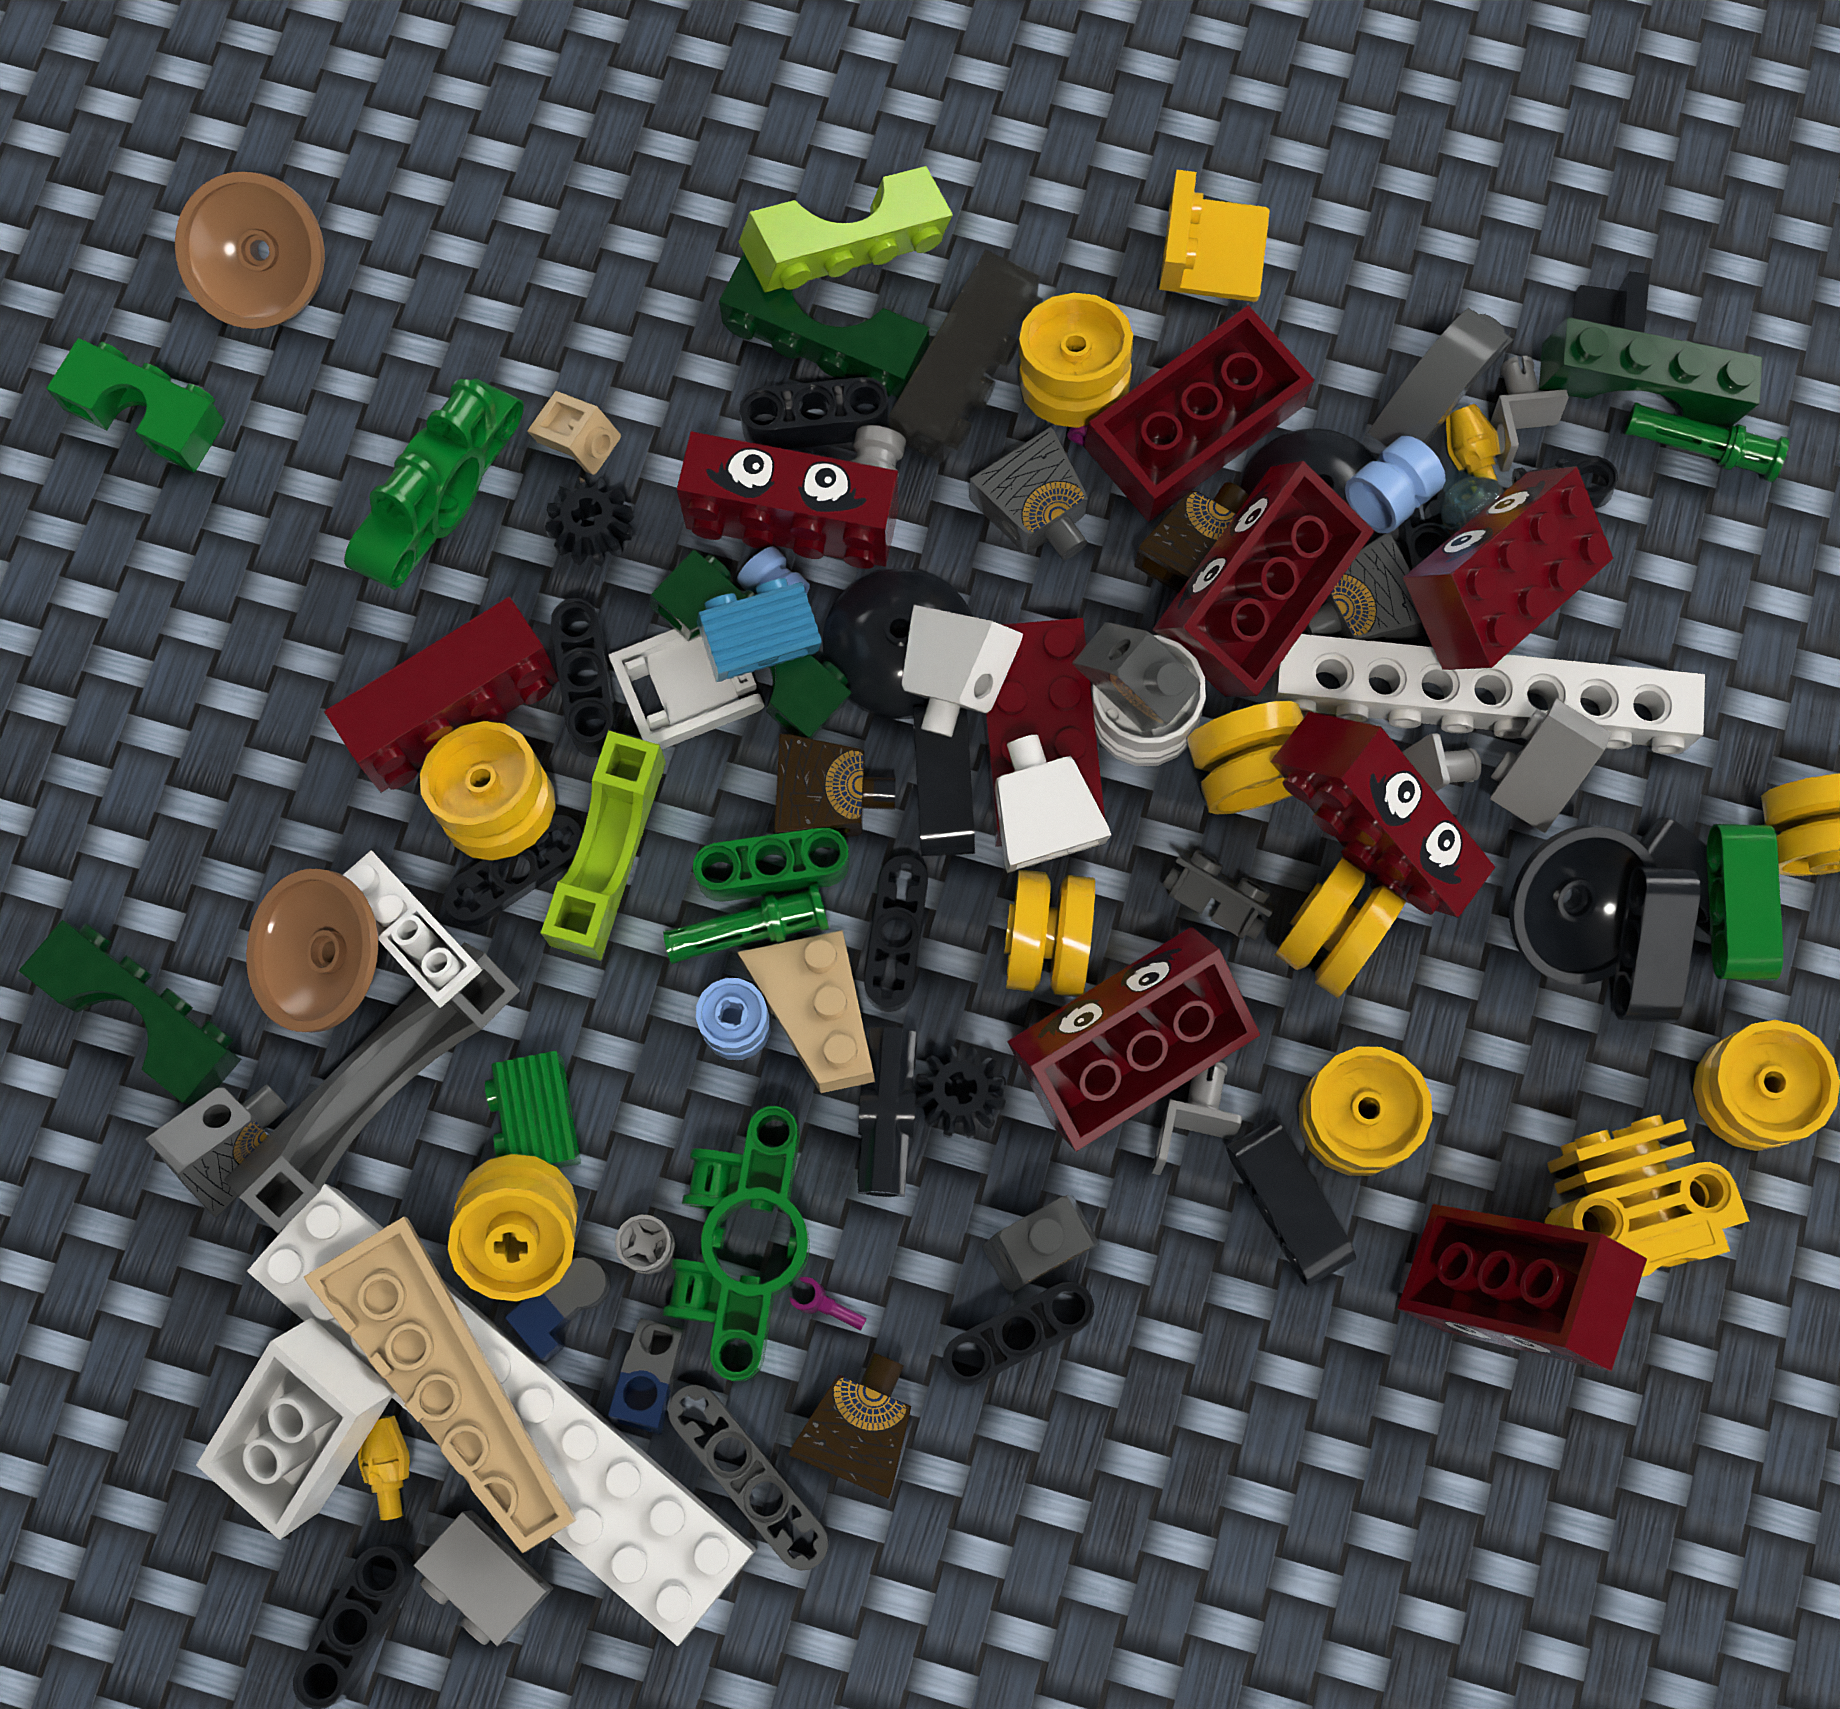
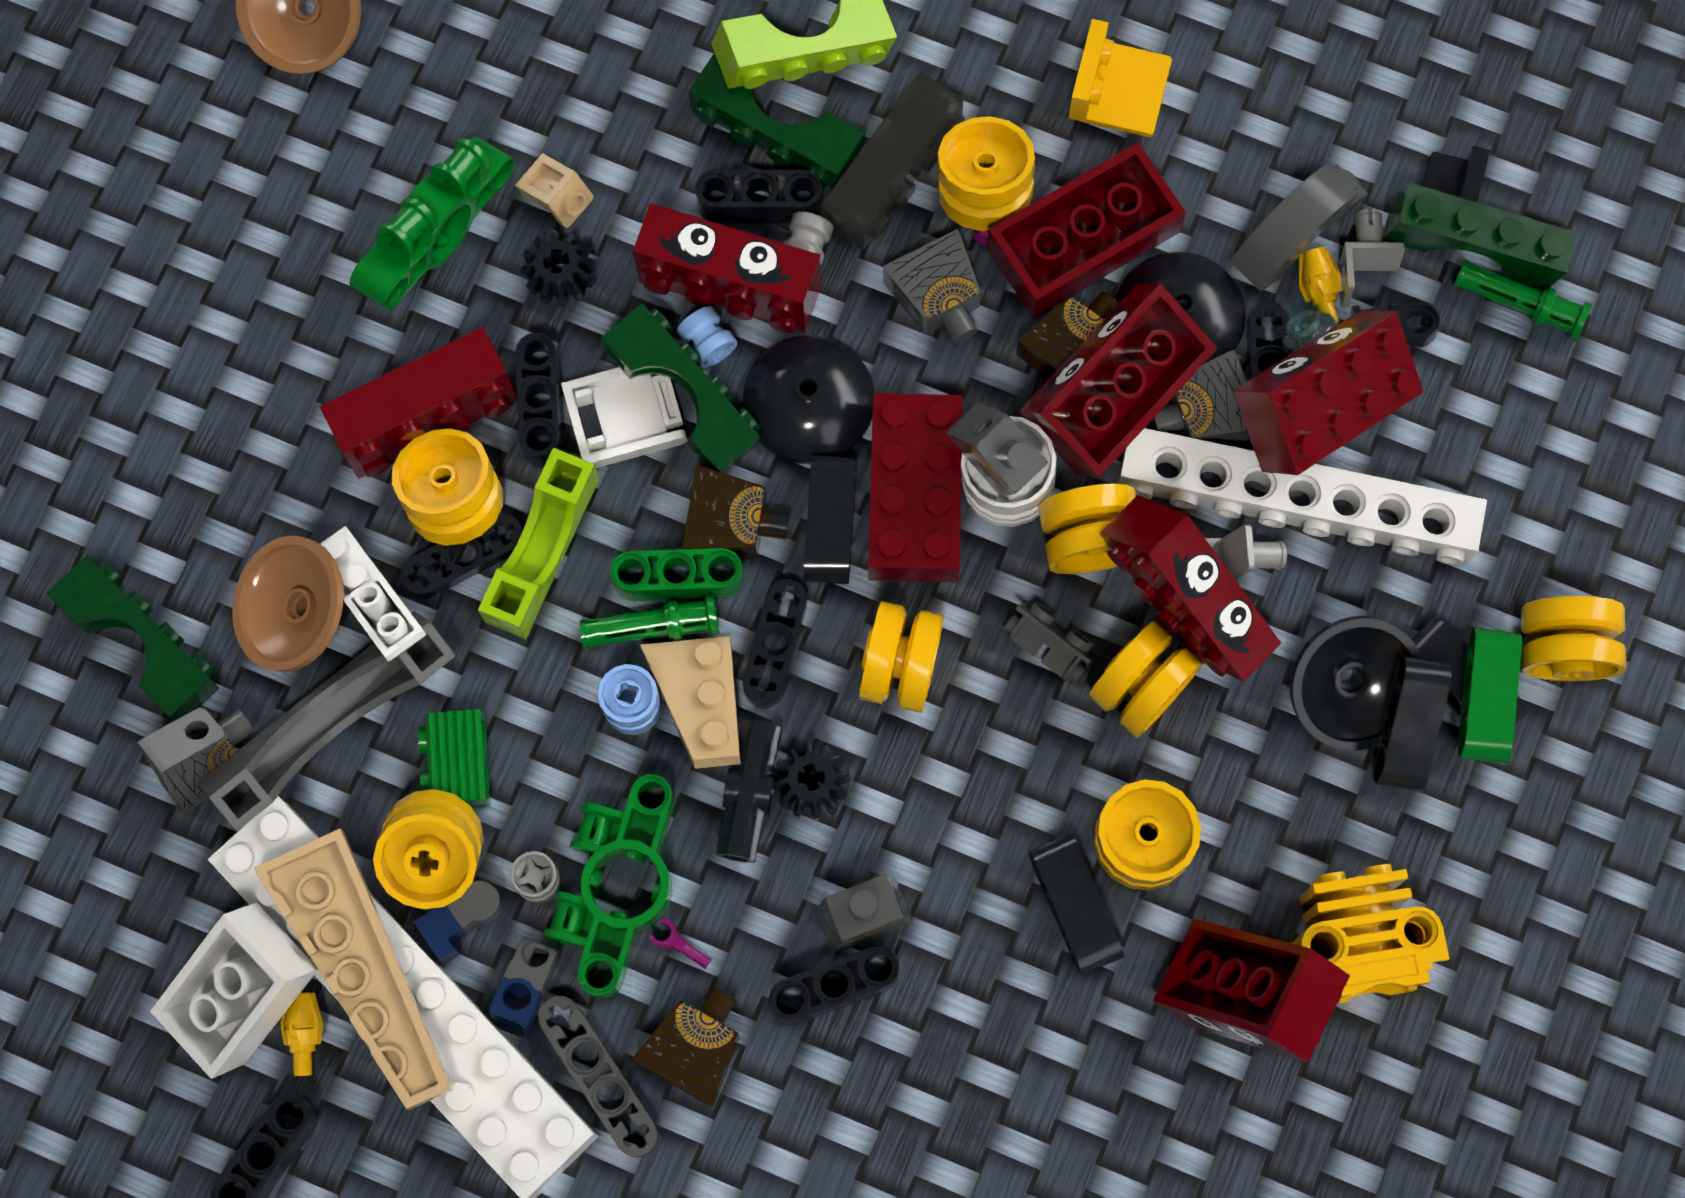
camera: 10 degrees right, 0 degrees up
green arch [46,338,226,473] -> none
light grey brick [414,1510,554,1646] -> none
dark azure brick [697,578,822,682] -> none
white torso [902,605,1023,737] -> none
white torso [995,735,1111,873] -> none
dark red brick [1007,927,1260,1152] -> none
light grey bracket [1152,1061,1242,1175] -> none
light blue wheel [1345,436,1446,534] -> none
light grey brick [1490,699,1612,833] -> none
yellow wheel [1693,1020,1840,1151] -> none

